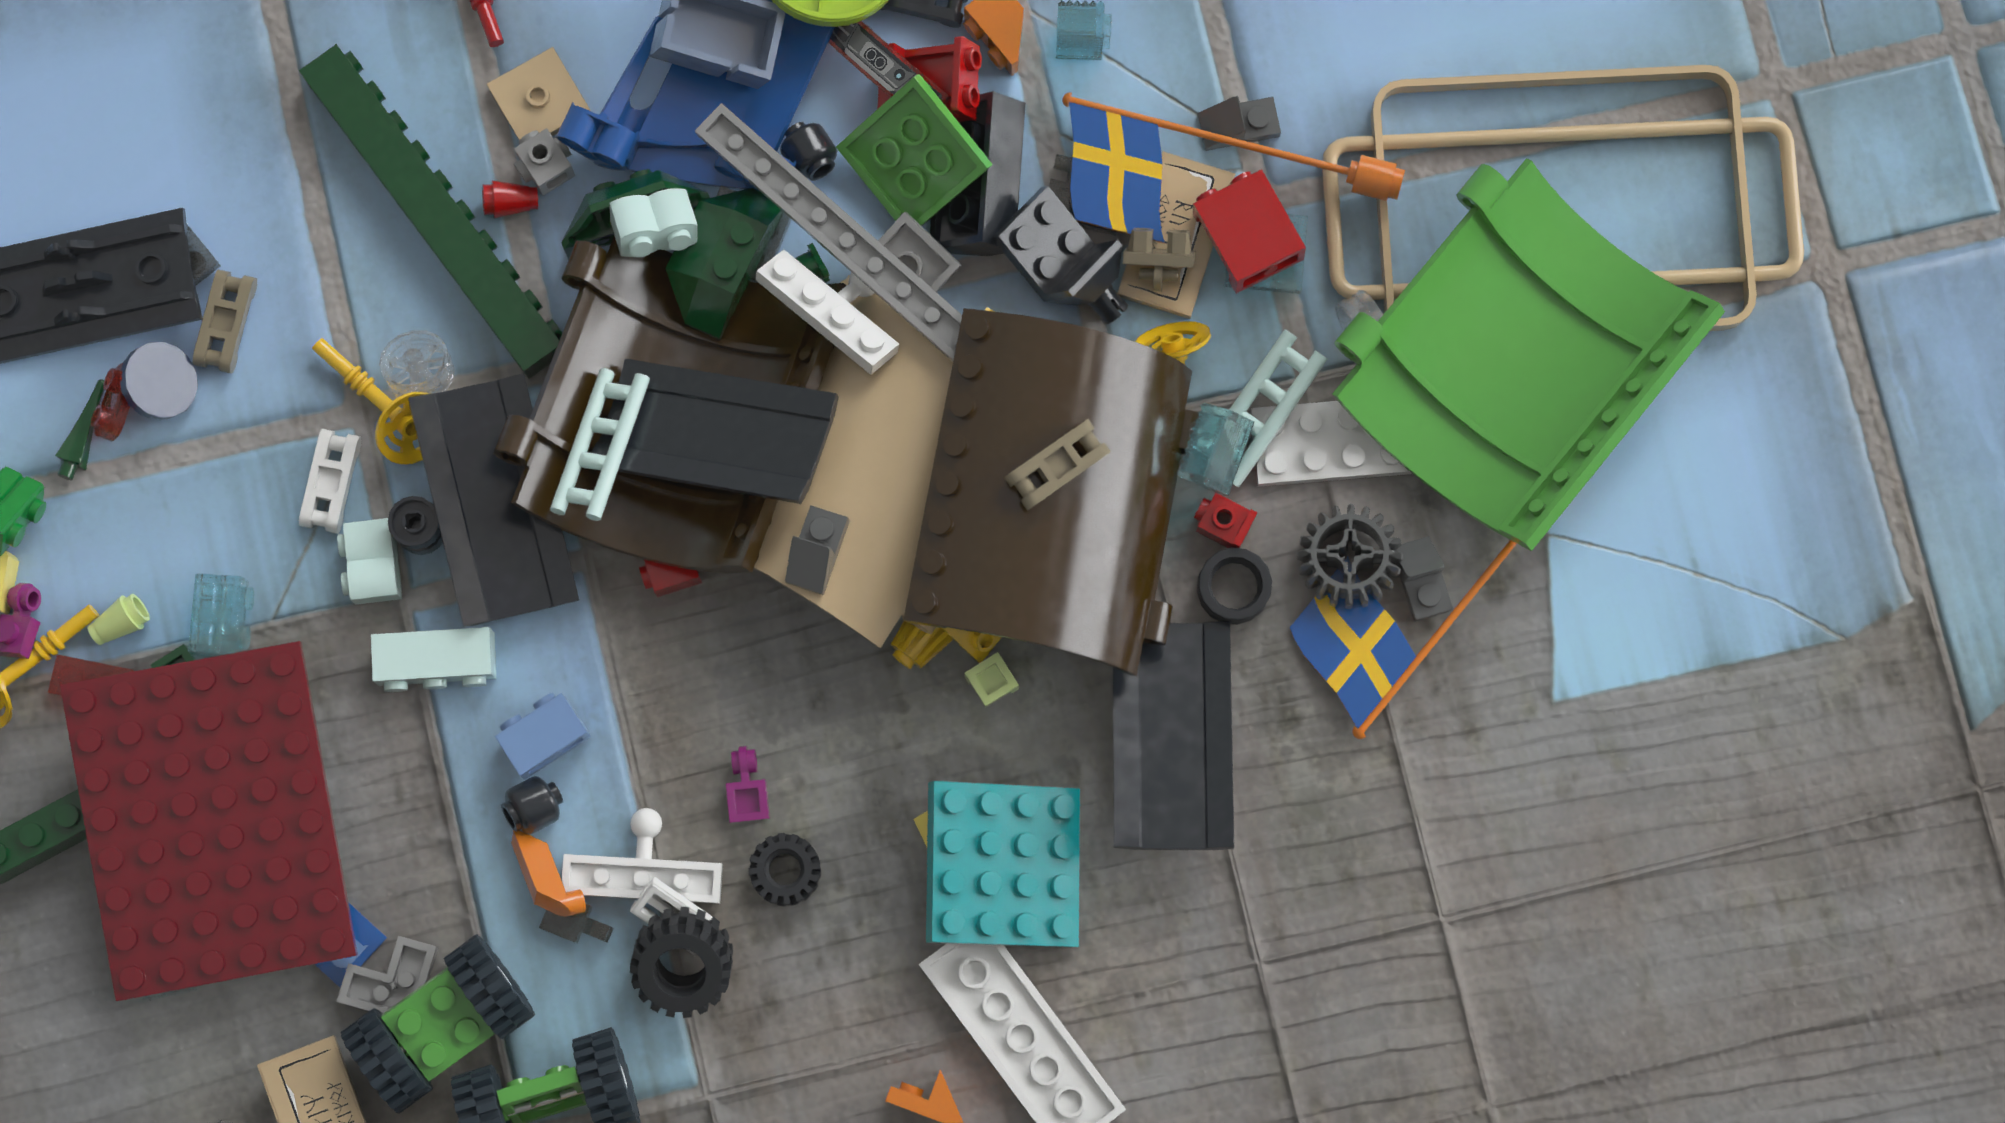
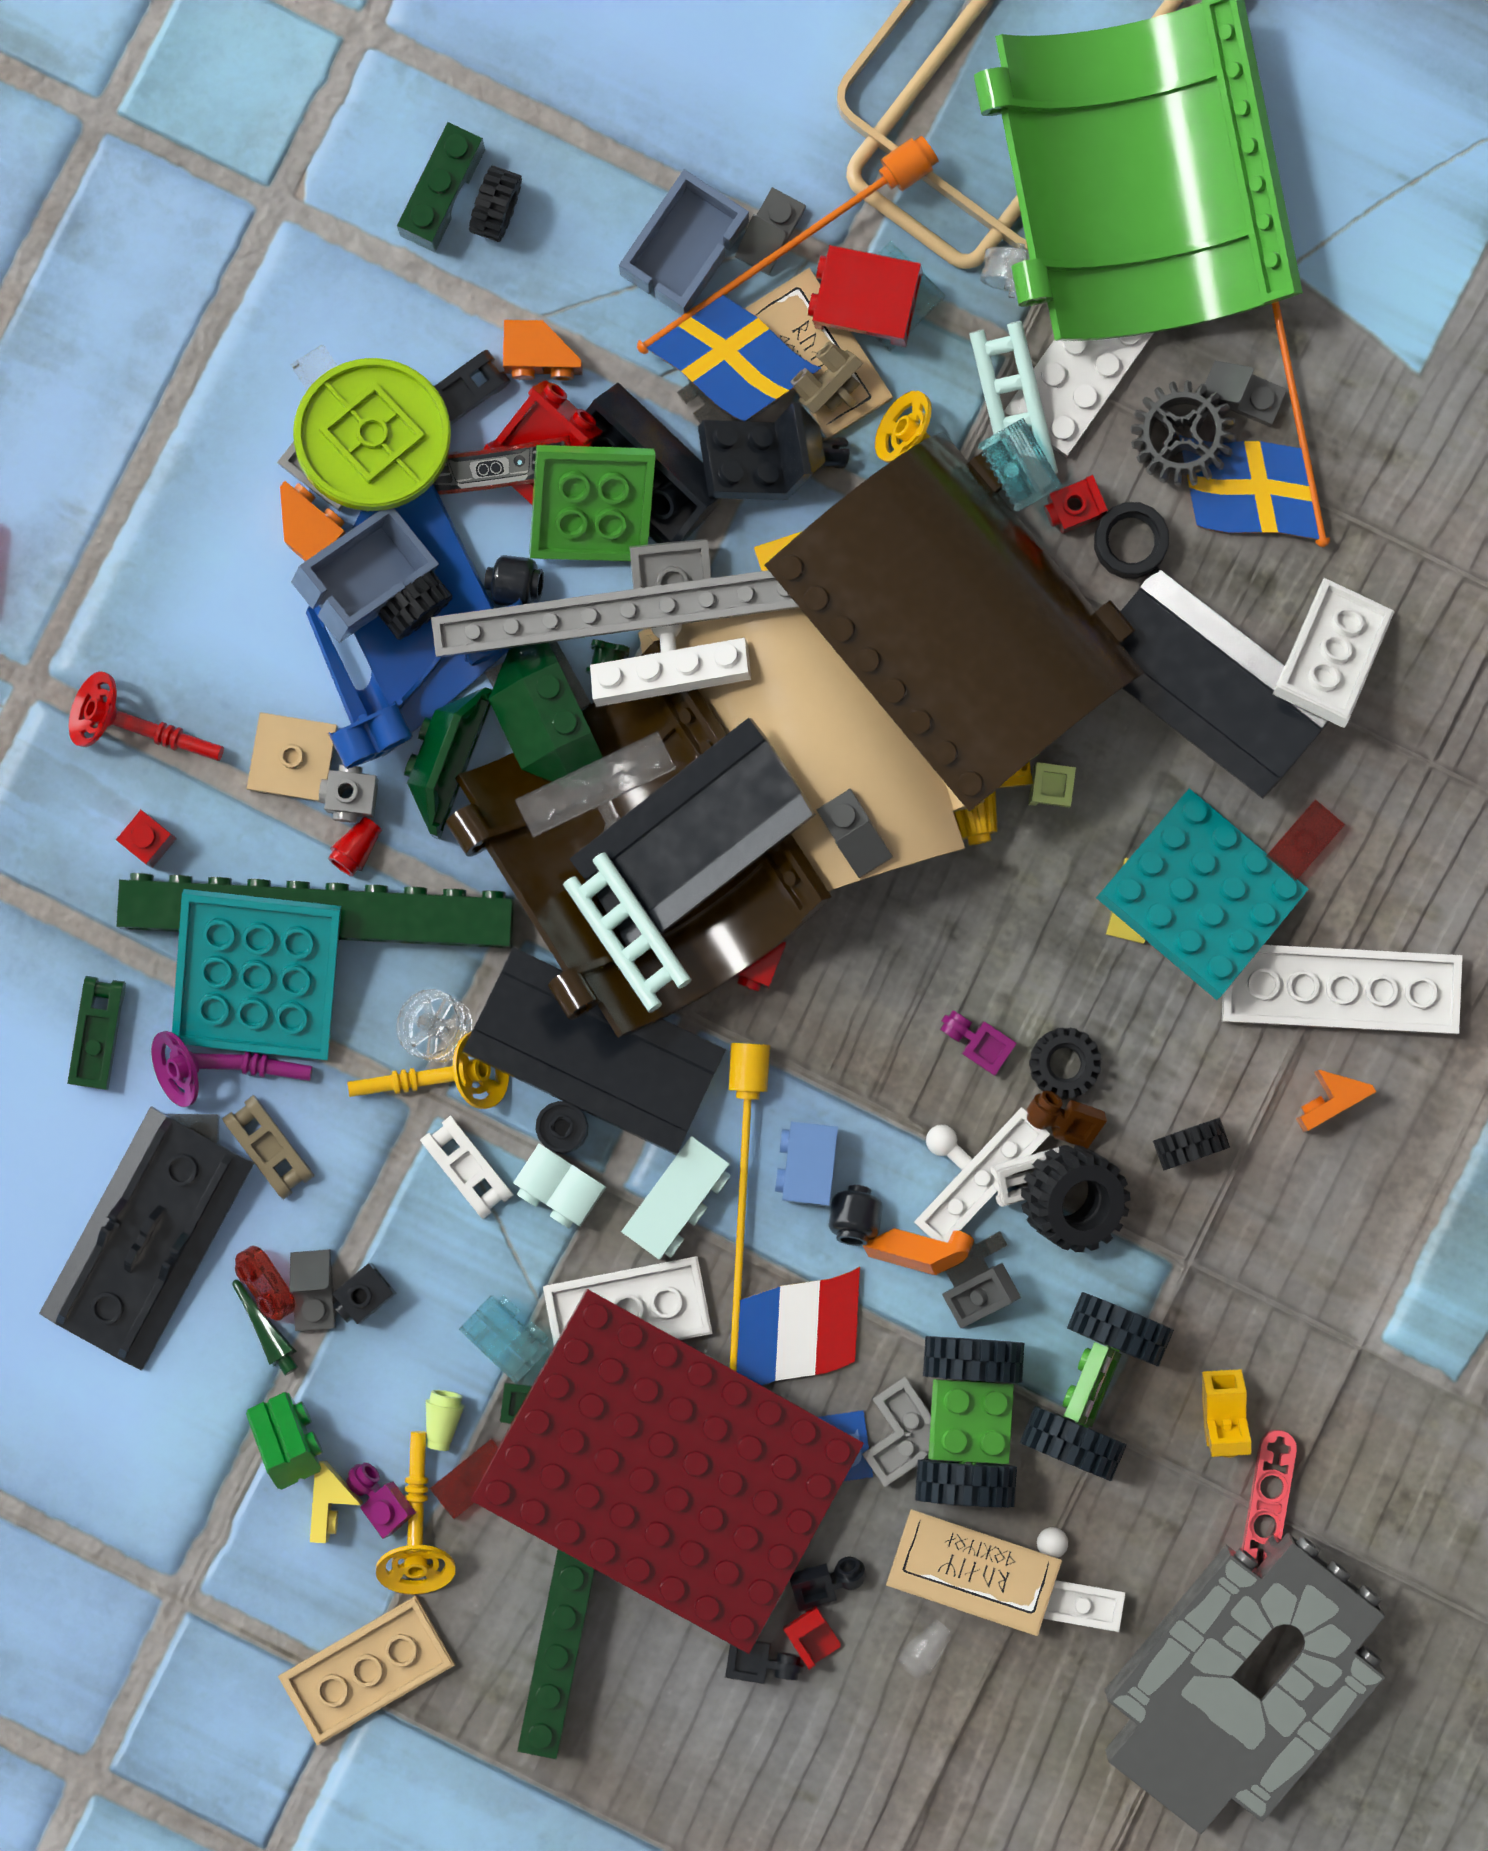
camera: 45 degrees left, 5 degrees up
tile [120,342,198,420] -> none
light aqua brick [610,188,697,257] -> none
dark tan plate [1004,419,1111,510] -> none
clear light blue brick [1056,0,1112,60] -> none
none -> dark green plate [67,976,126,1090]
none -> red brick [116,809,177,868]
none -> magenta dish [151,1031,313,1107]
none -> teal plate [172,889,342,1060]
none -> dark grey slope [289,1249,336,1331]
none -> black brick [332,1263,397,1324]
none -> black tyre [378,571,453,640]
none -> clear plate [515,731,676,837]
none -> white tile [543,1256,713,1346]
none -> sand blue piece [619,169,749,316]
none -> black plate [725,1641,804,1684]
none -> flag [728,1043,860,1386]
none -> red panel [783,1606,841,1670]
none -> black plate [790,1556,866,1611]
none -> dark grey slope [942,1263,1021,1329]
none -> reddish brown plate [1026,1091,1107,1149]
none -> black tyre [1153,1118,1230,1171]
none -> clear red plate [1266,799,1345,881]
none -> white tile [1273,578,1395,728]

